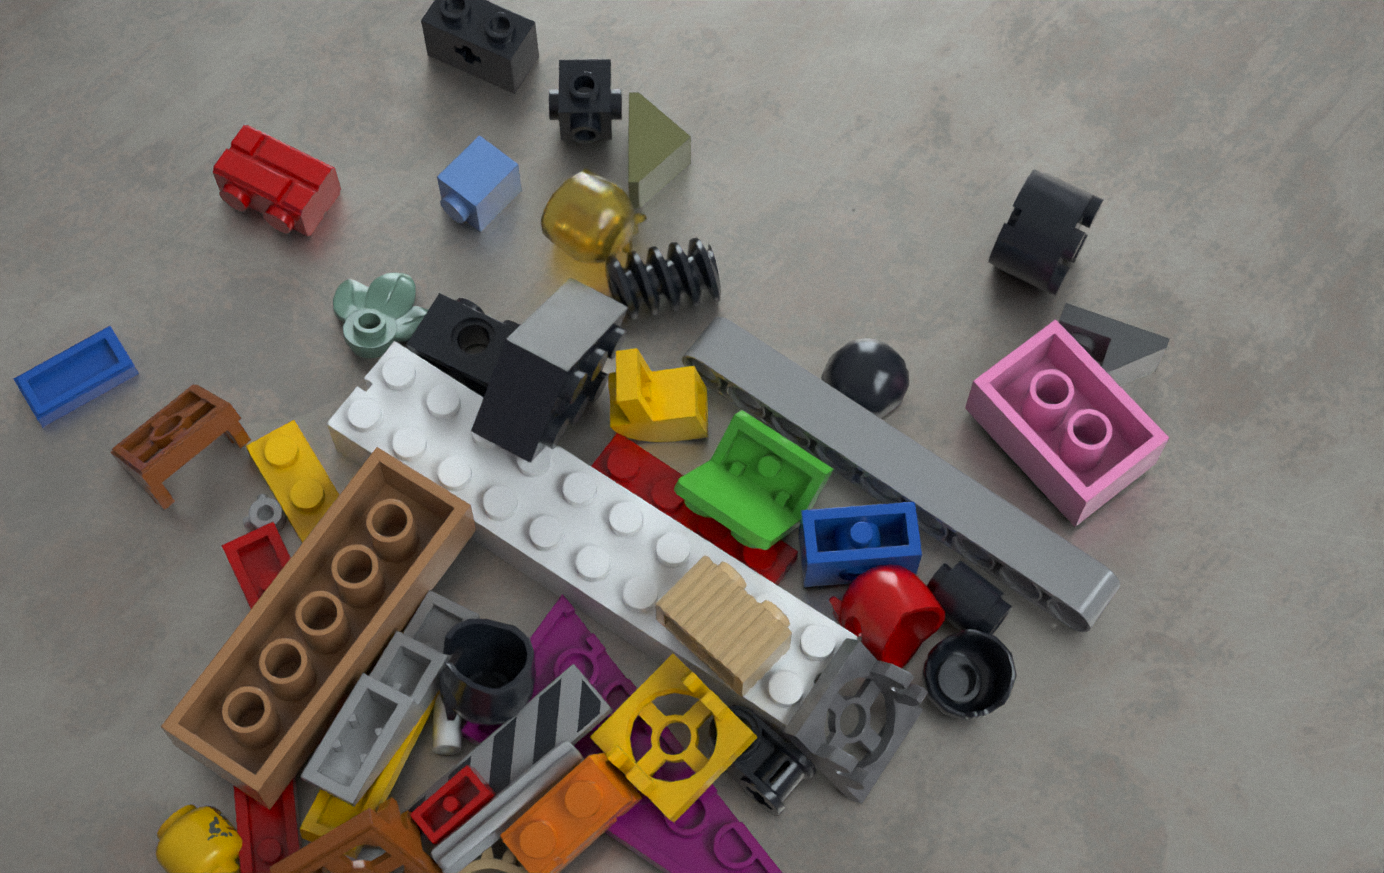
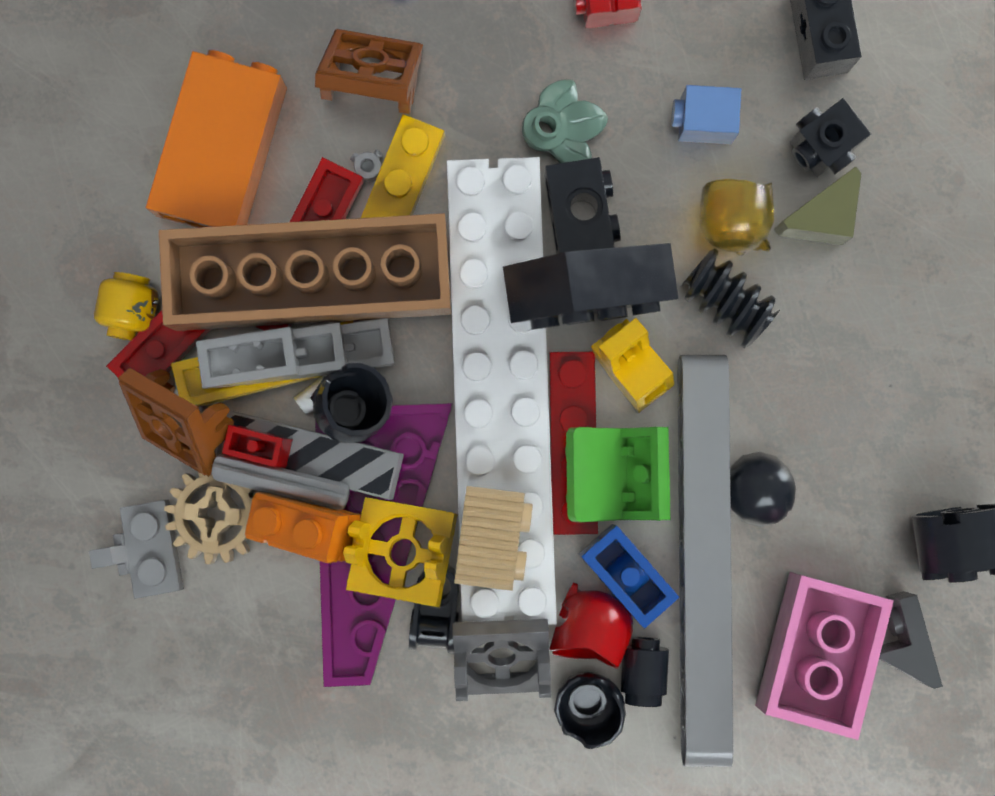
camera: 55 degrees right, 20 degrees up
none -> orange brick [146,50,287,228]

